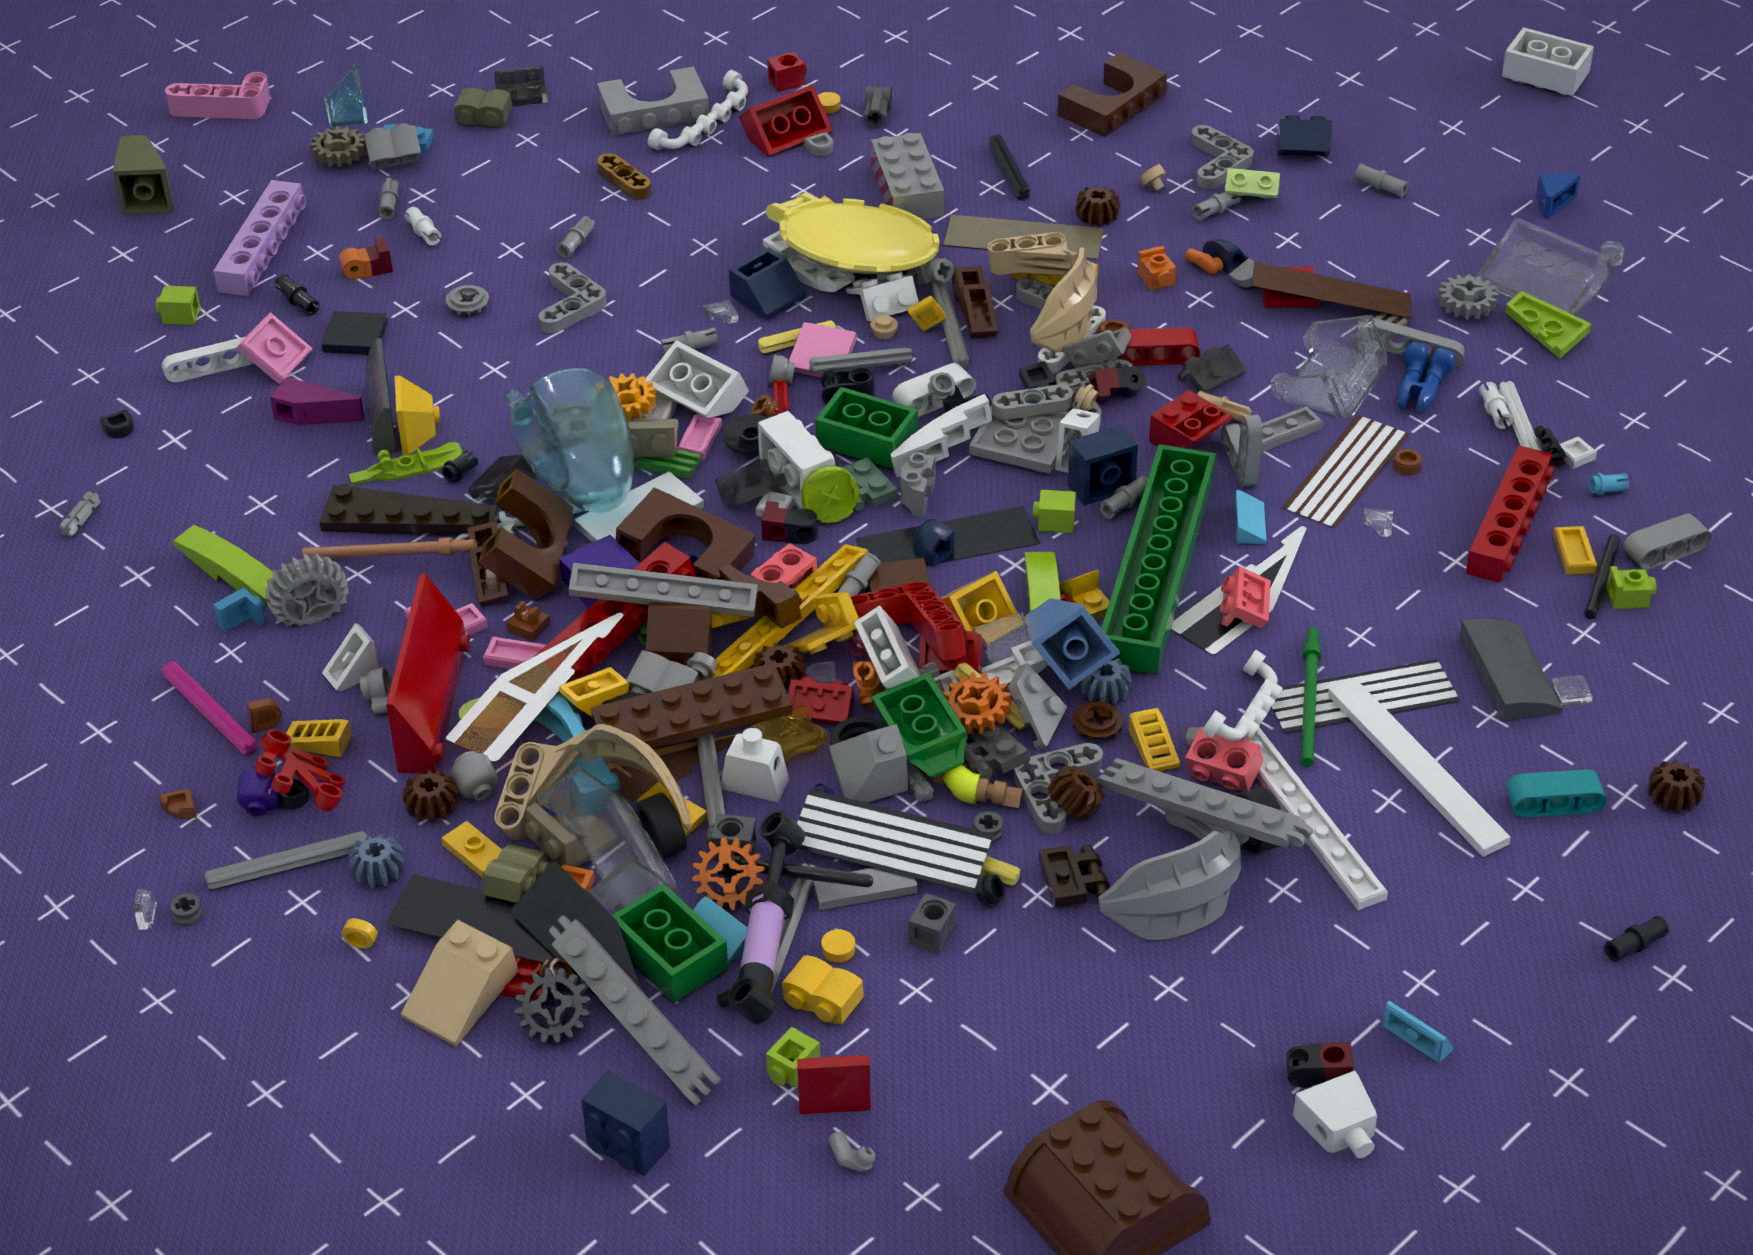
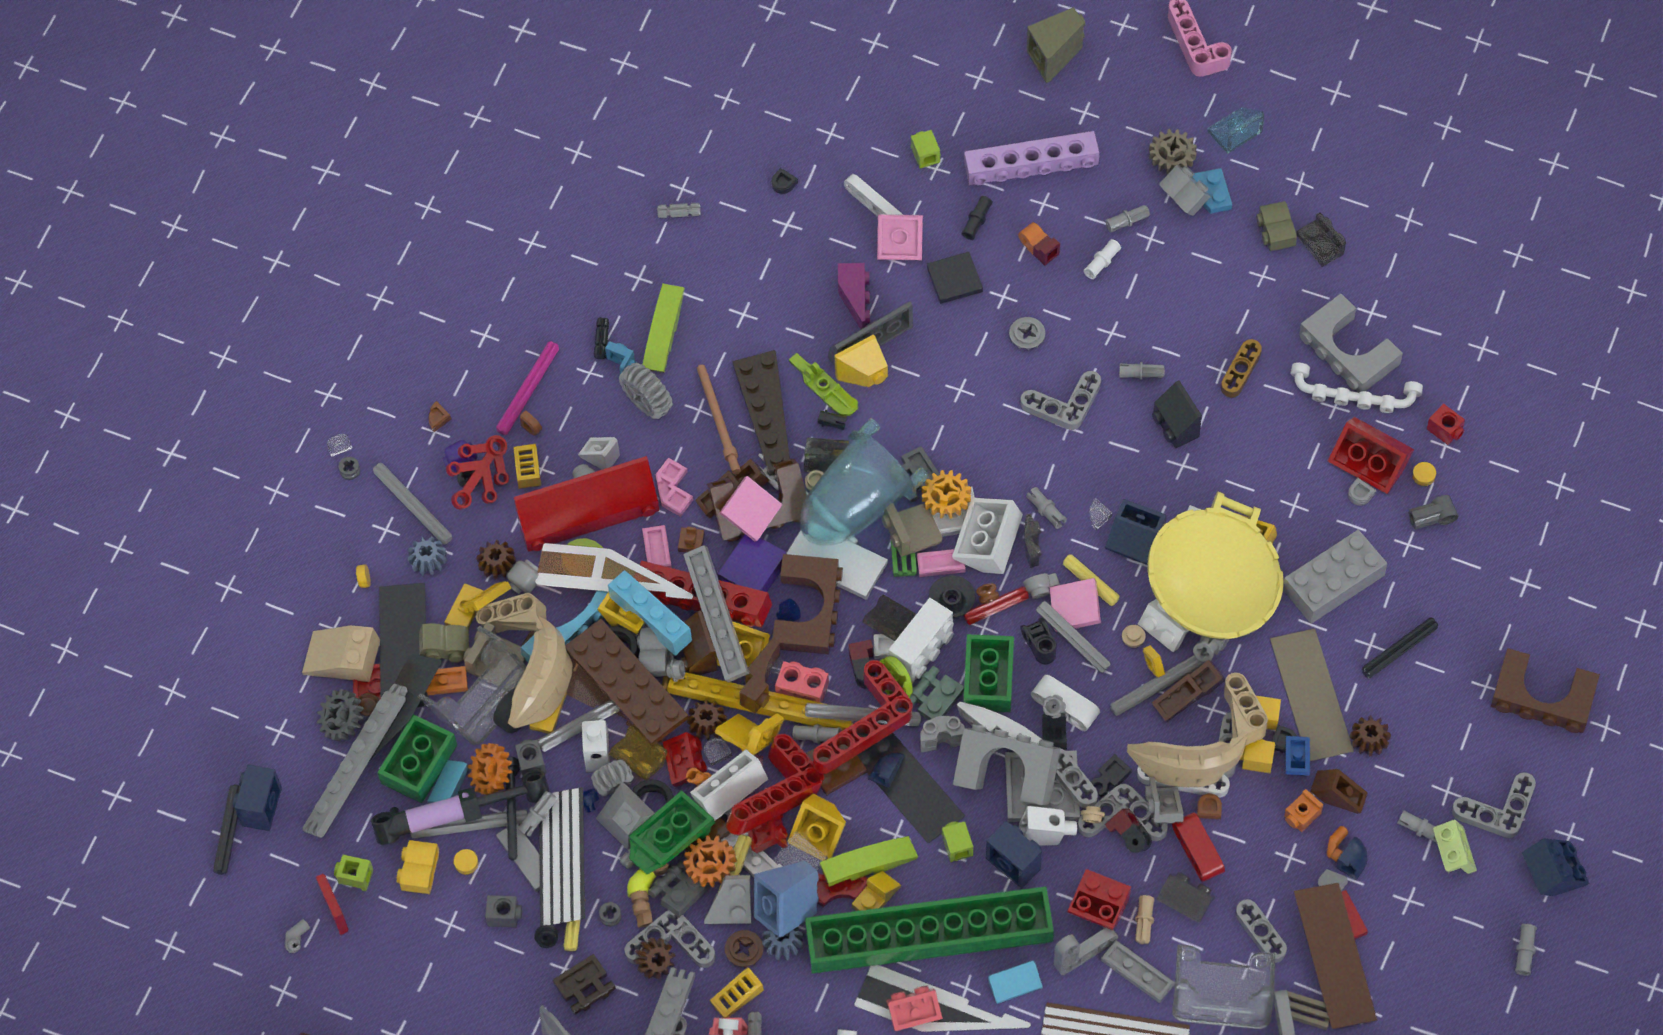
camera: 70 degrees right, 20 degrees up
light grey pin [1100,476,1148,519] -> none
tan tile [1139,164,1166,192] -> none
none -> black axle [213,784,241,875]
none -> yellow tile [462,581,511,613]
none -> light grey axle [518,791,557,836]
none -> light grey gear [591,760,633,796]
none -> black axle [594,317,609,359]
none -> medium azure arch [608,570,692,656]
none -> bright pink tile [719,476,783,542]
none -> light grey axle [805,703,921,726]
none -> red beam [813,660,913,774]
none -> light grey arch [953,725,1061,806]
none -> clear smoke slope [1024,513,1042,568]
none -> black slope [1152,380,1202,449]
none -> light grey beam [1236,900,1287,963]
none -> blue slope [1284,736,1310,776]
none -> reddish brown slope [1310,769,1368,814]

